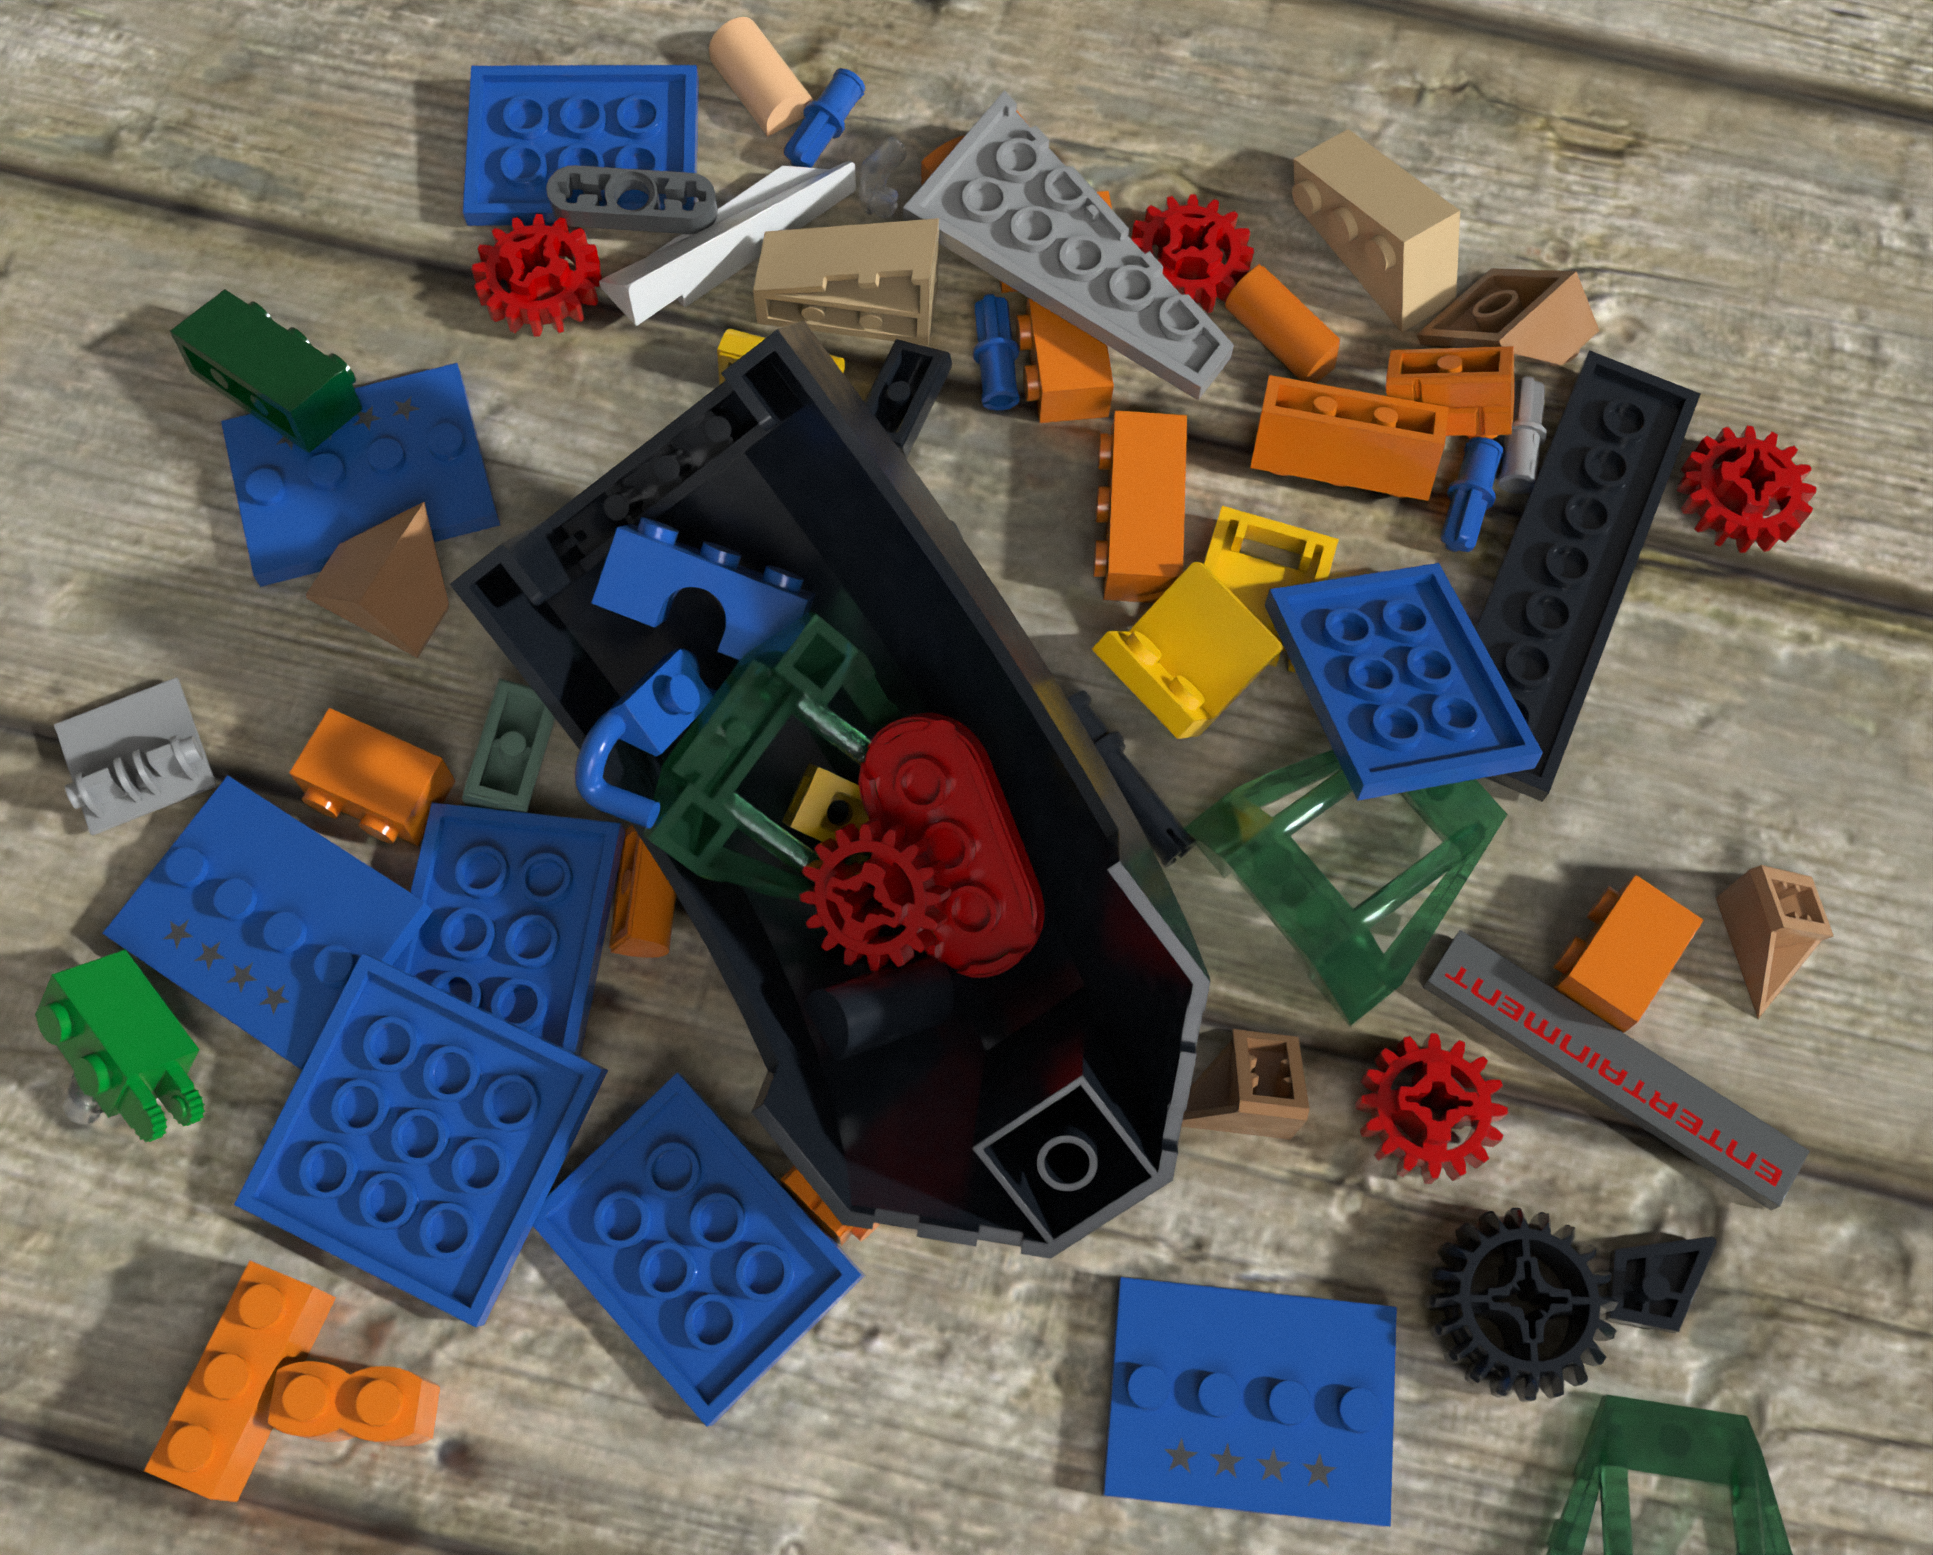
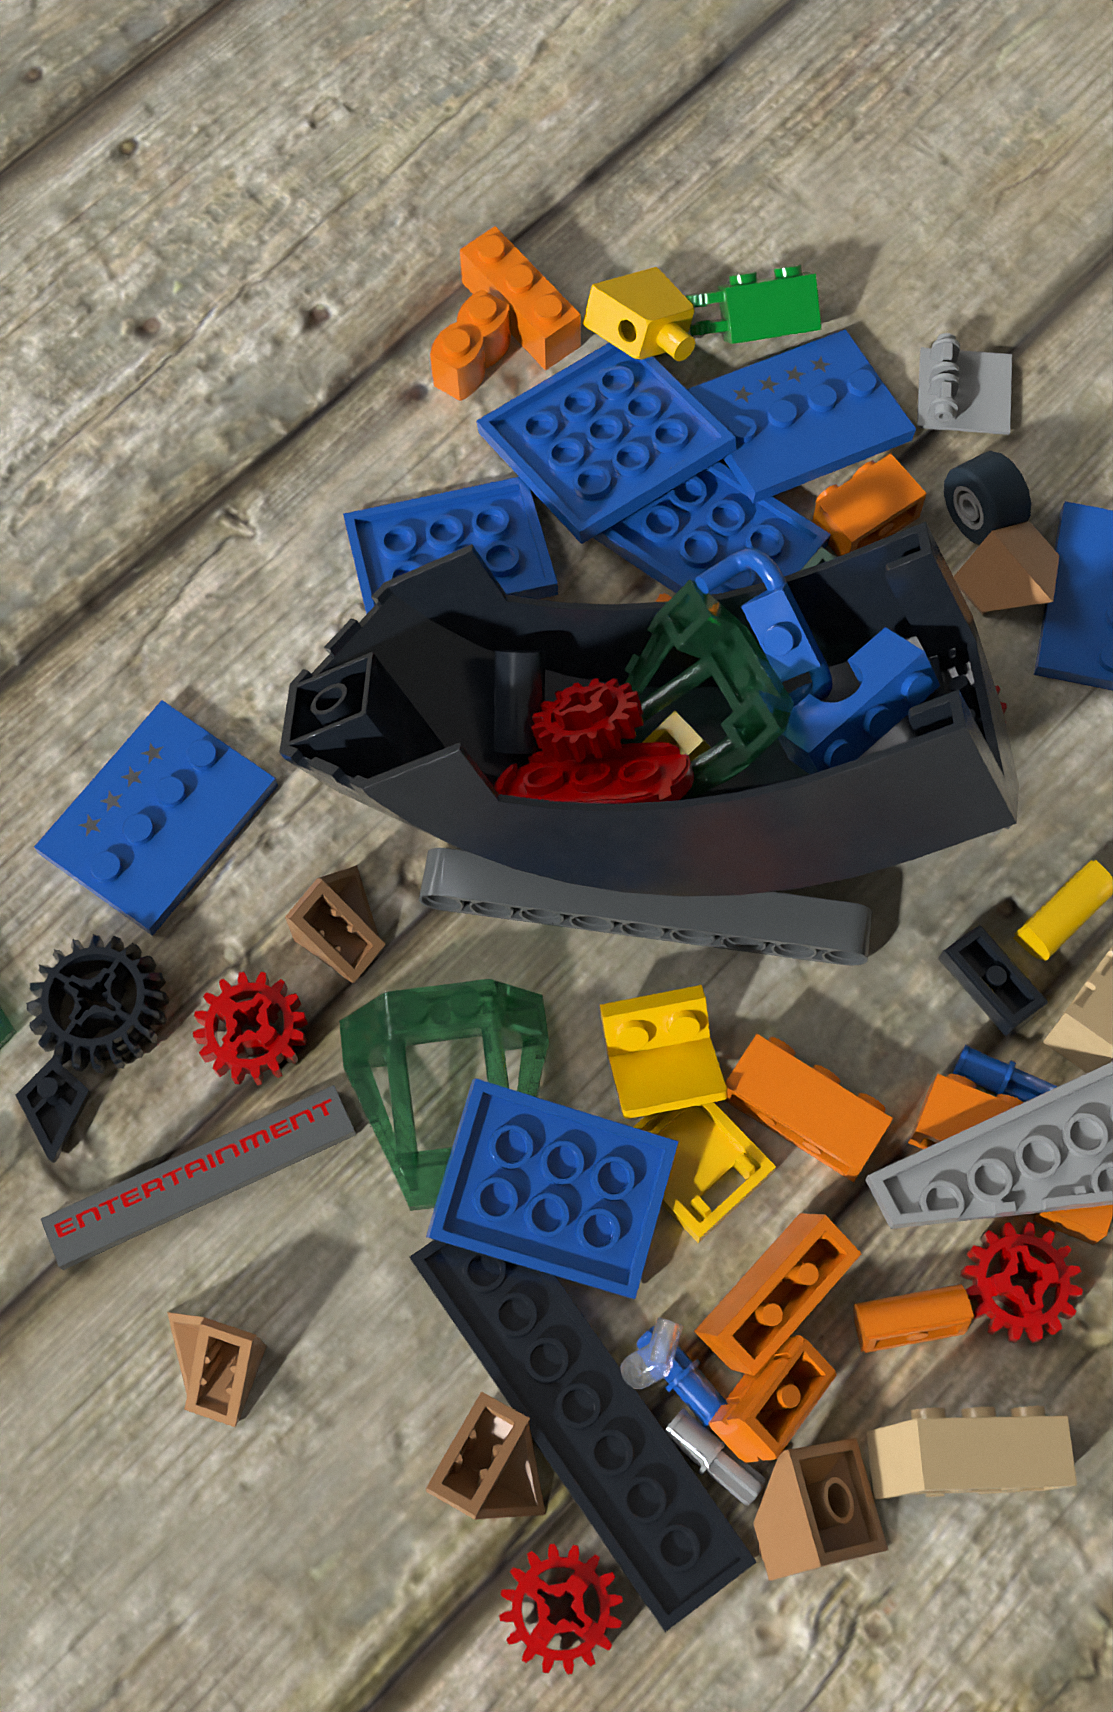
camera: 125 degrees right, 0 degrees up
black pin [1067,691,1197,868] -> none
orange brick [1553,875,1704,1033] -> none
none -> medium nougat slope [425,1391,546,1520]
none -> yellow torso [582,267,695,361]
none -> clear arm [621,1317,683,1390]
none -> black wheel [944,451,1032,545]

